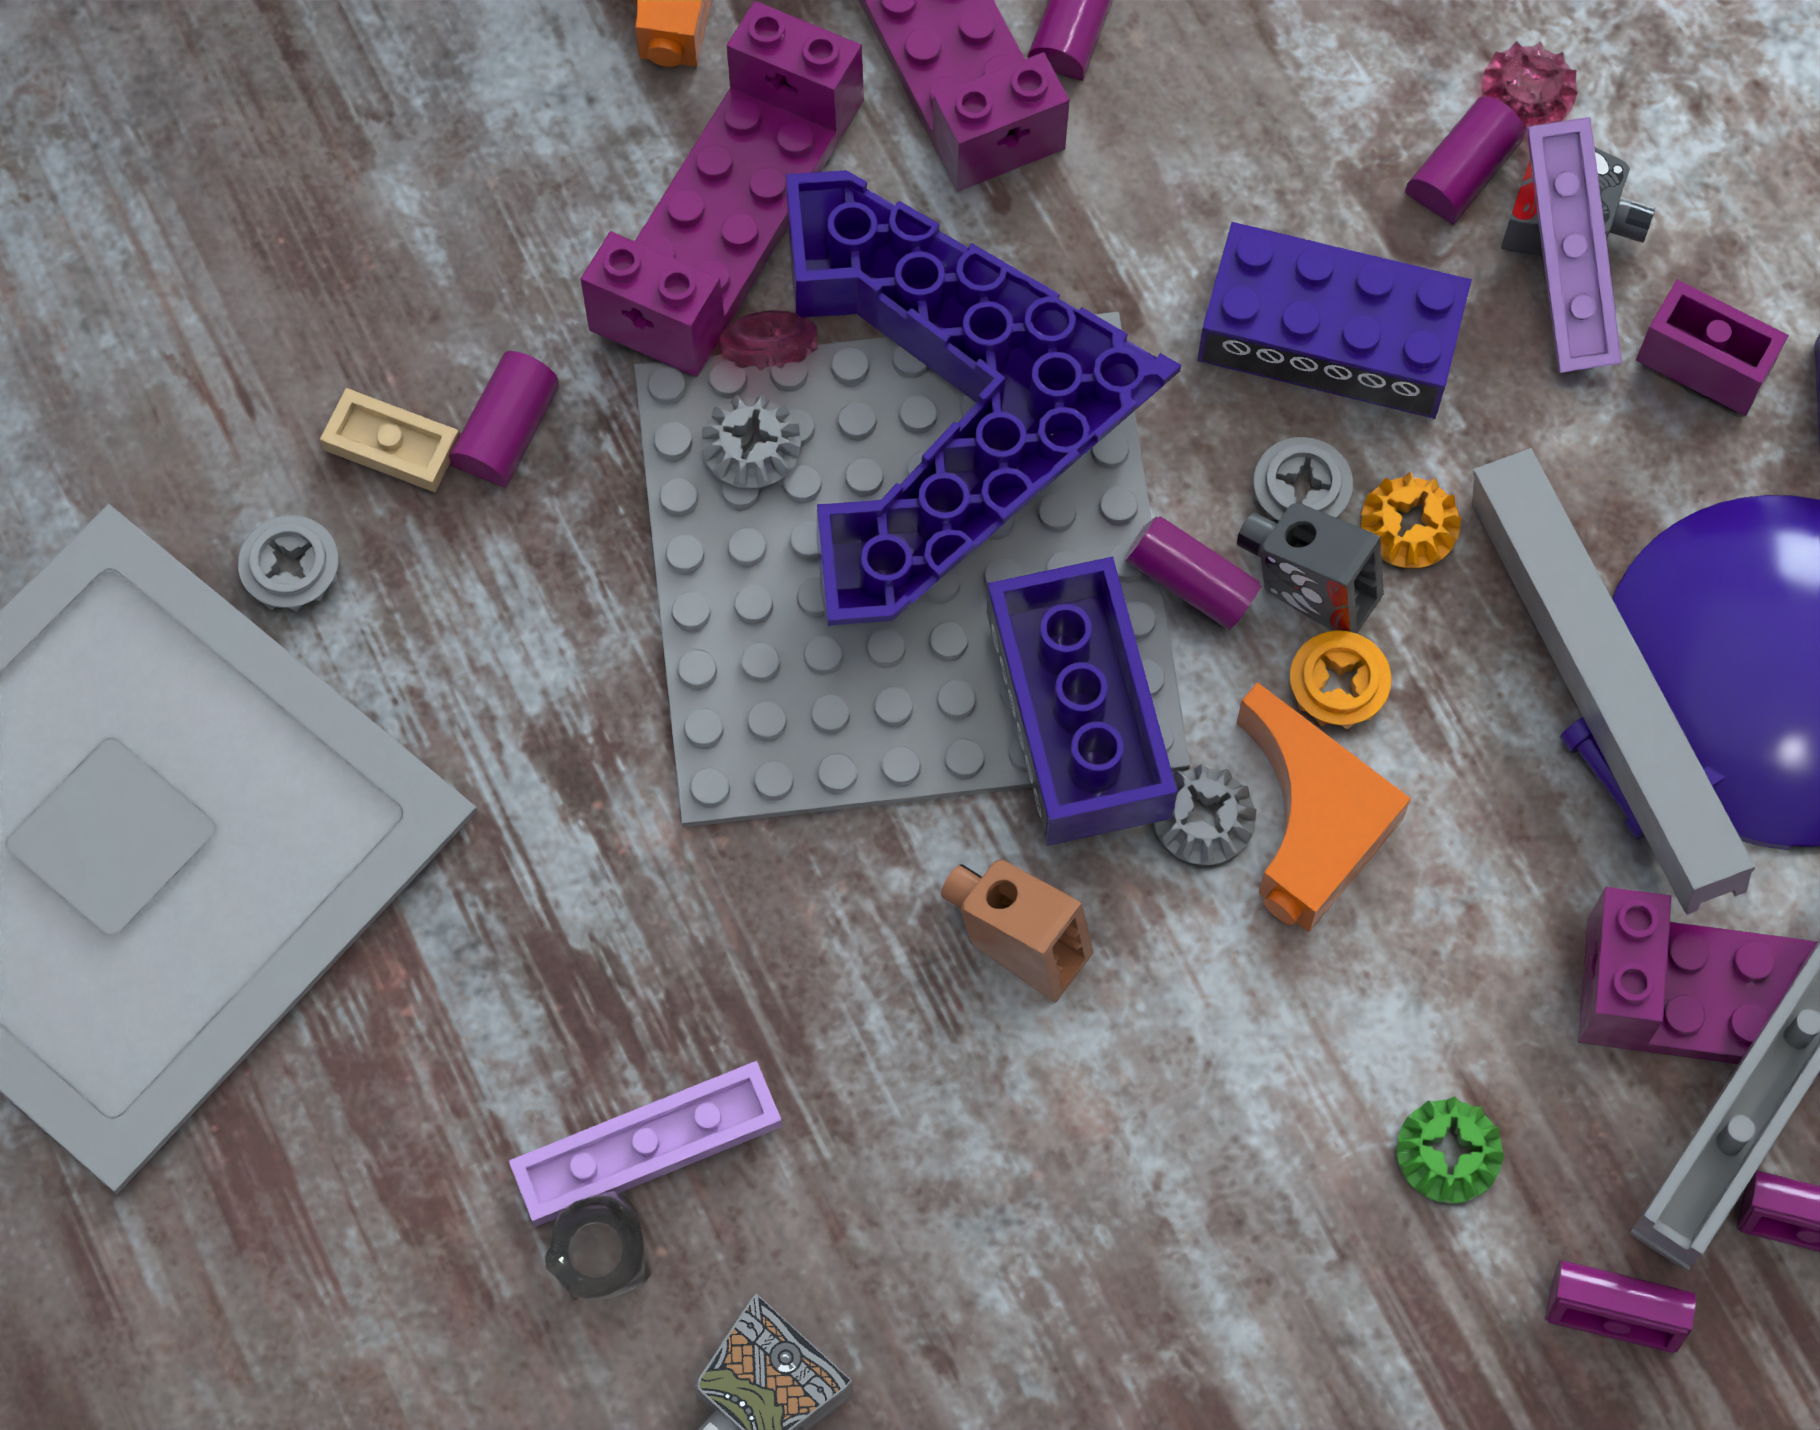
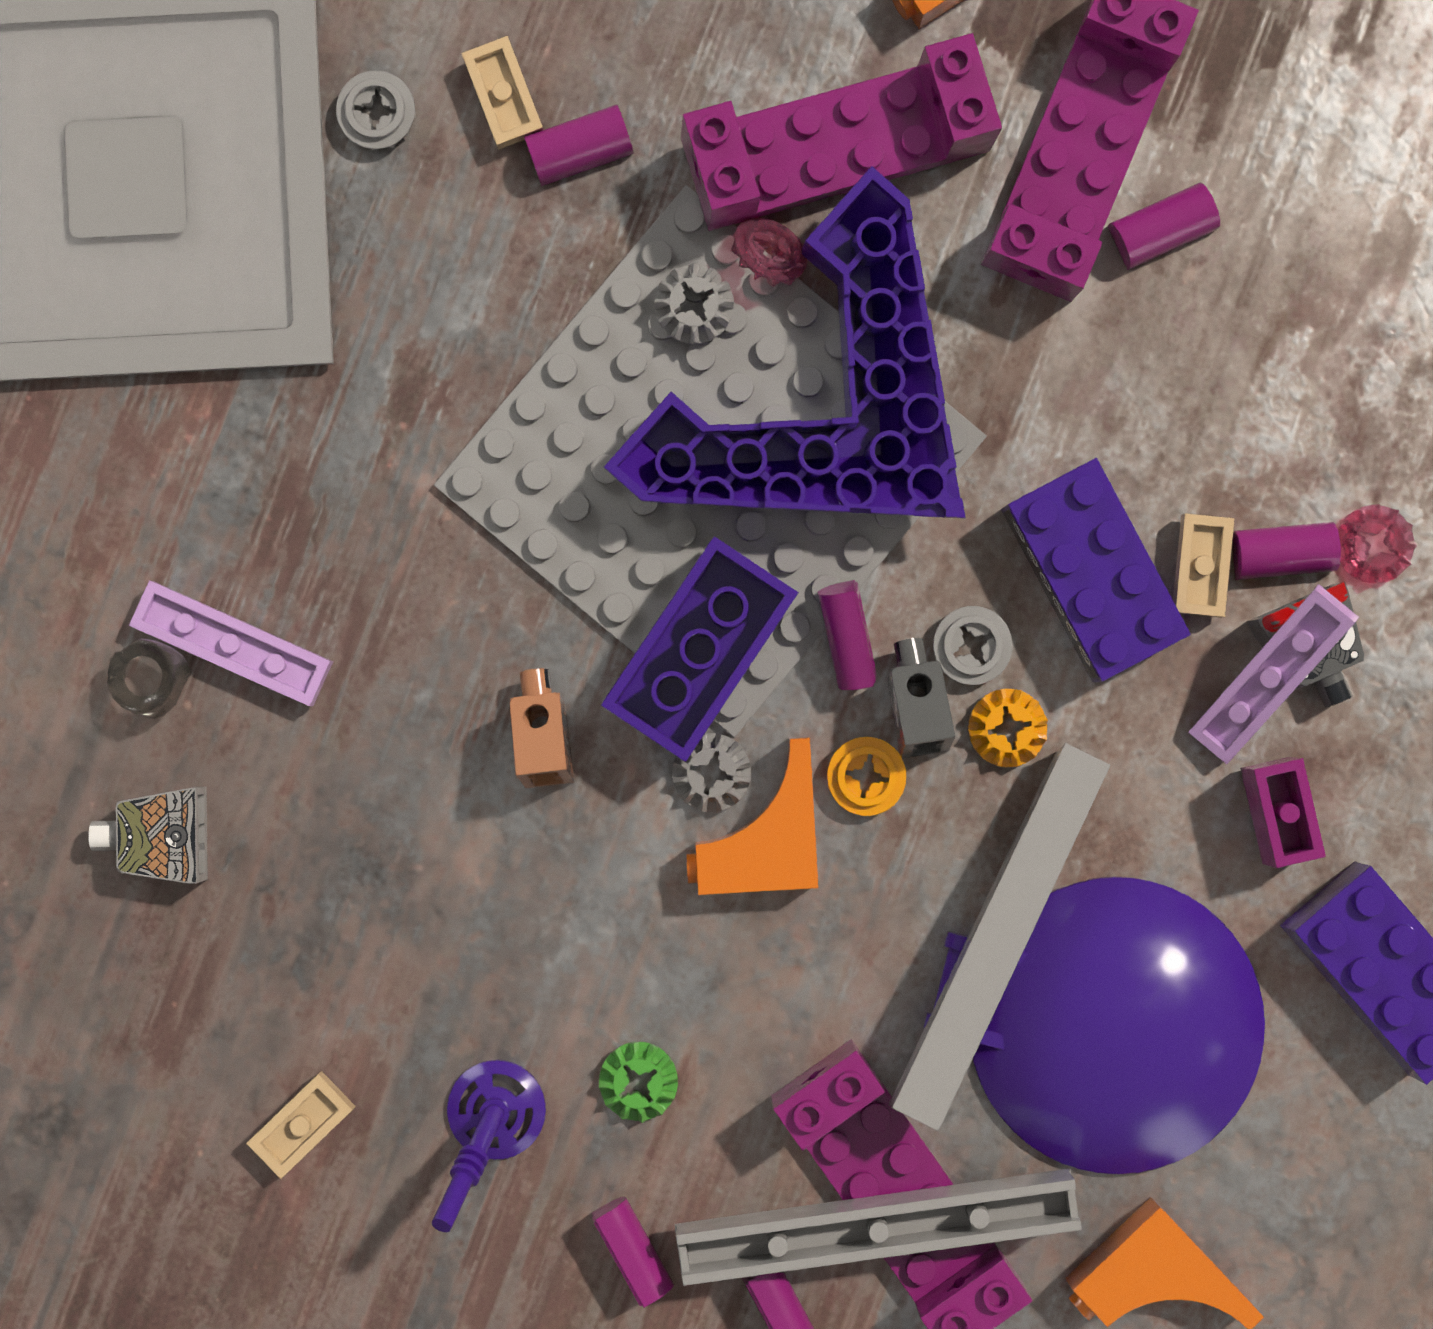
camera: 50 degrees right, 20 degrees up
none -> dark purple dish [432,1060,546,1233]
none -> tan plate [1173,513,1234,618]

